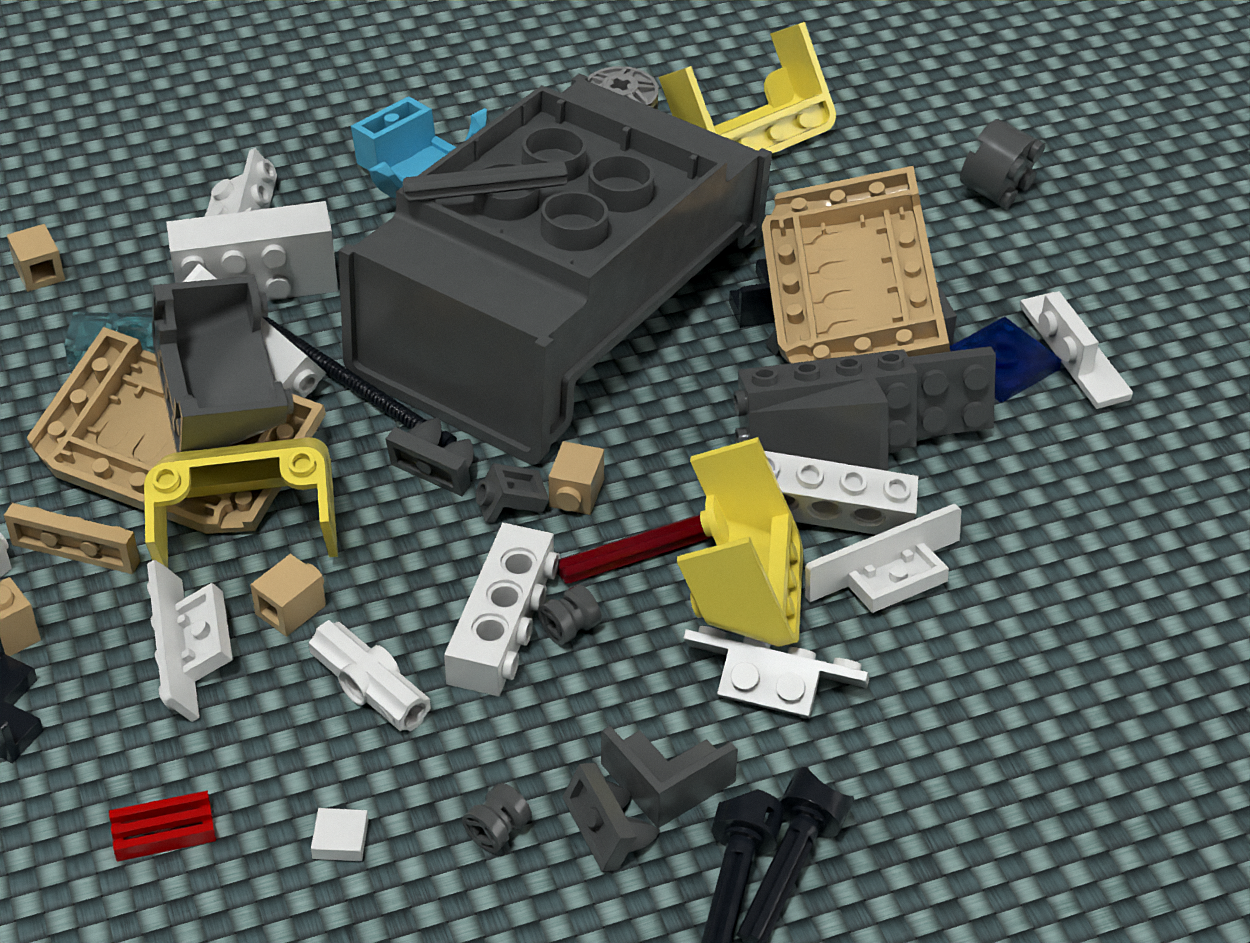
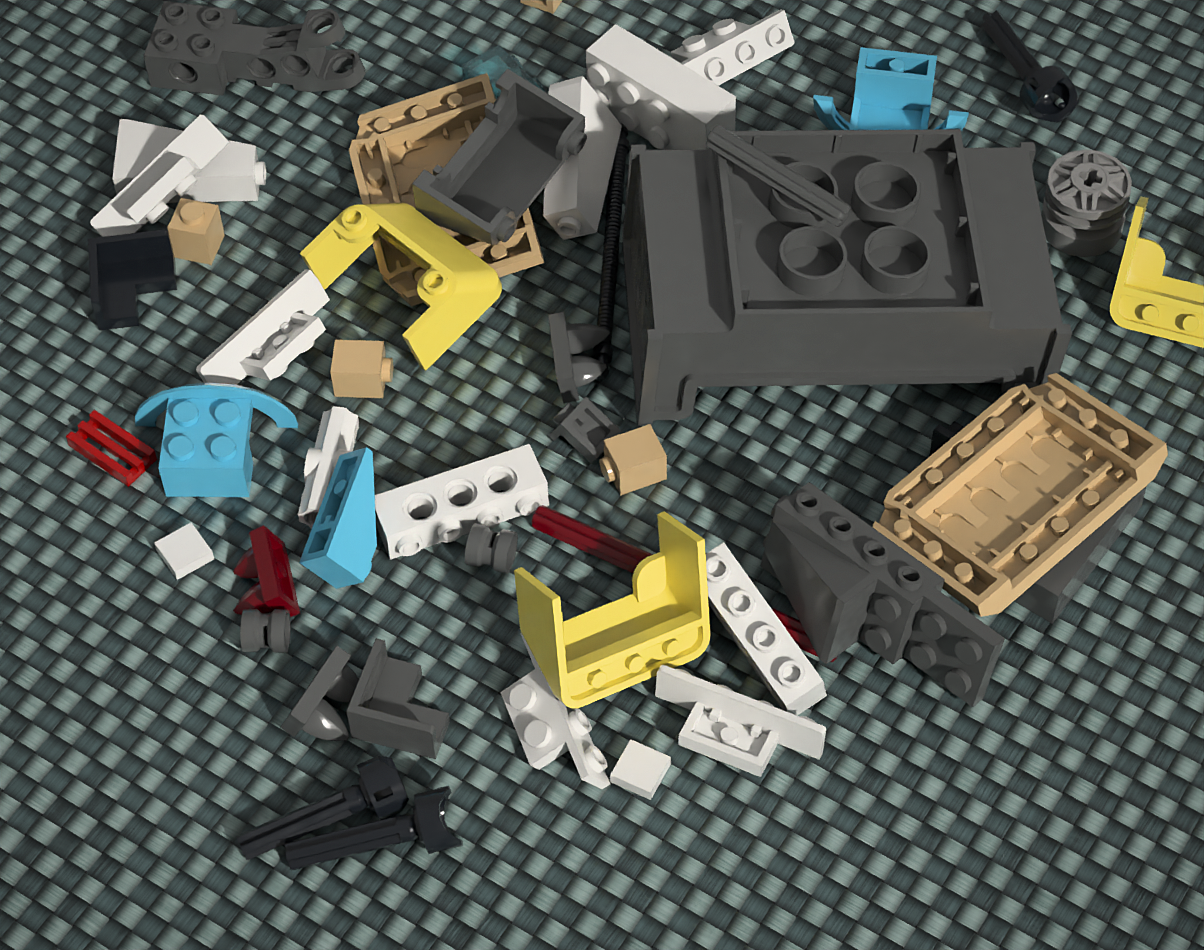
camera: 55 degrees right, 10 degrees up
tan plate [4,503,140,574] -> none
clear blue tile [950,316,1062,403] -> none
white bracket [1020,291,1133,409] -> none
none -> medium azure piece [135,383,298,497]
none -> dark red tile [233,525,300,618]
none -> medium azure slope [299,447,377,589]
none -> white tile [610,739,671,800]
none -> black piece [981,10,1078,122]

